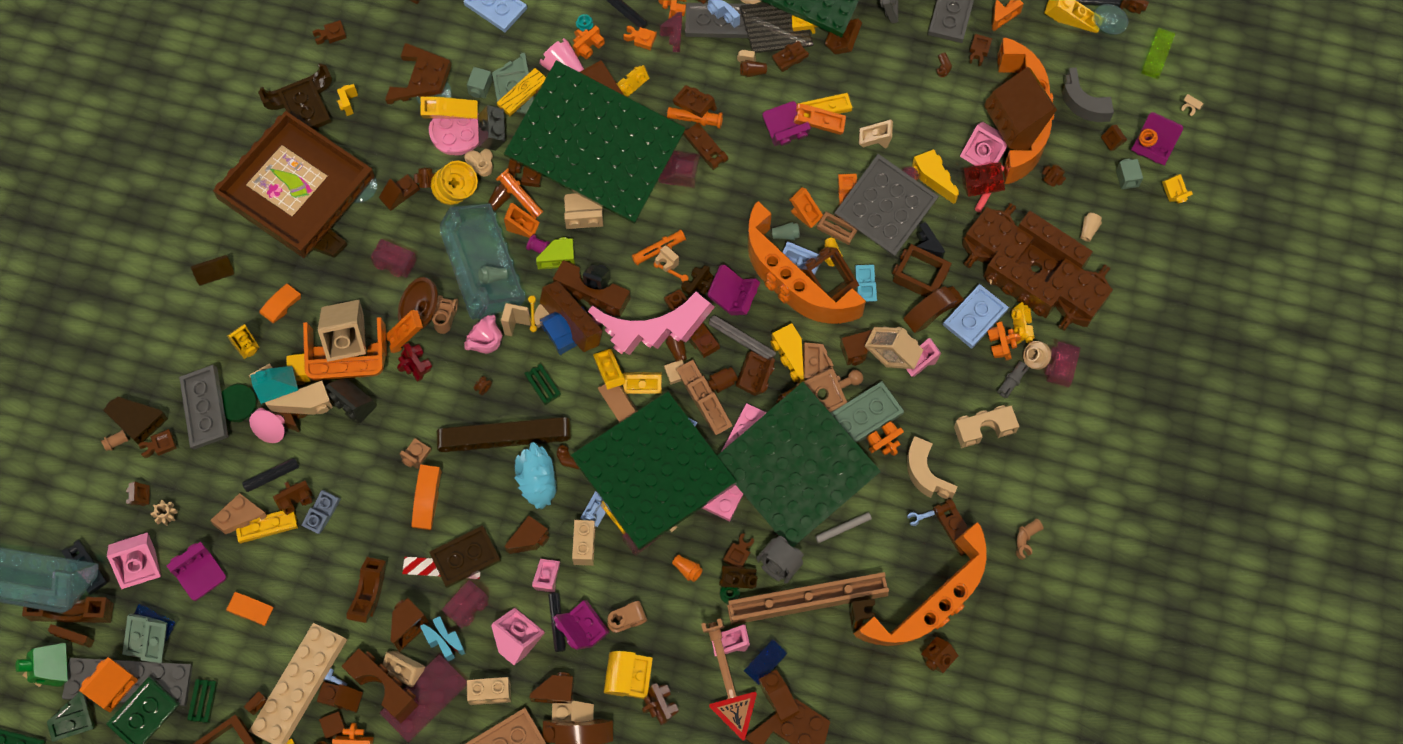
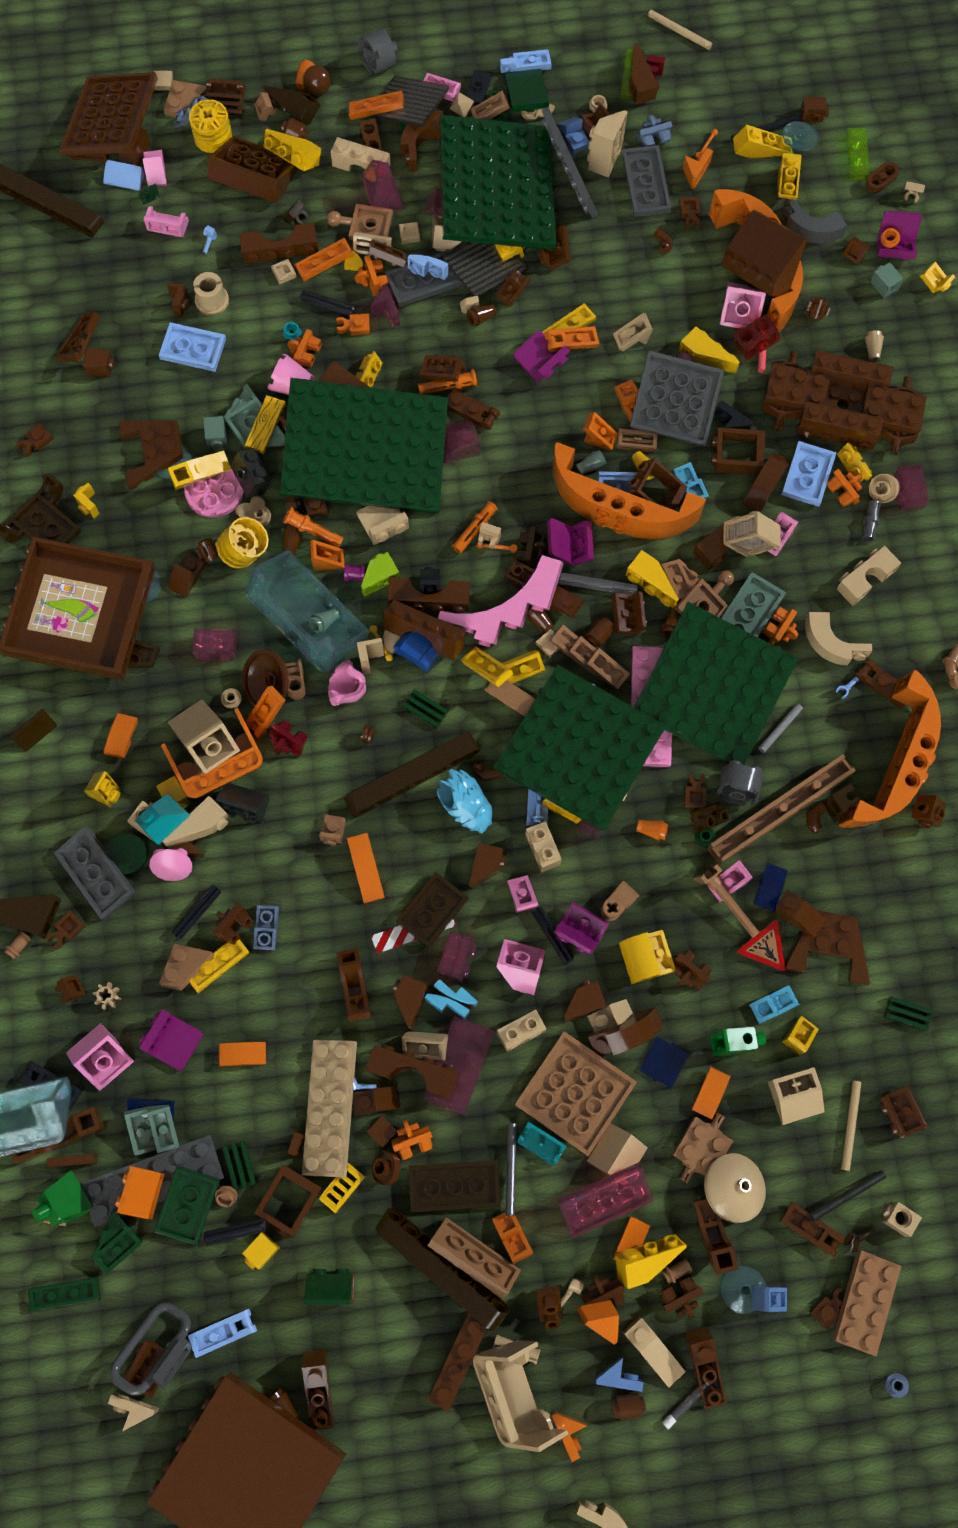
camera: 25 degrees left, 5 degrees up
none -> medium nougat plate [215,1186,238,1207]
none -> tan plate [221,688,242,709]
none -> yellow slope [777,152,802,200]
none -> reddish brown arm [806,802,827,833]
none -> reddish brown plate [866,162,899,193]

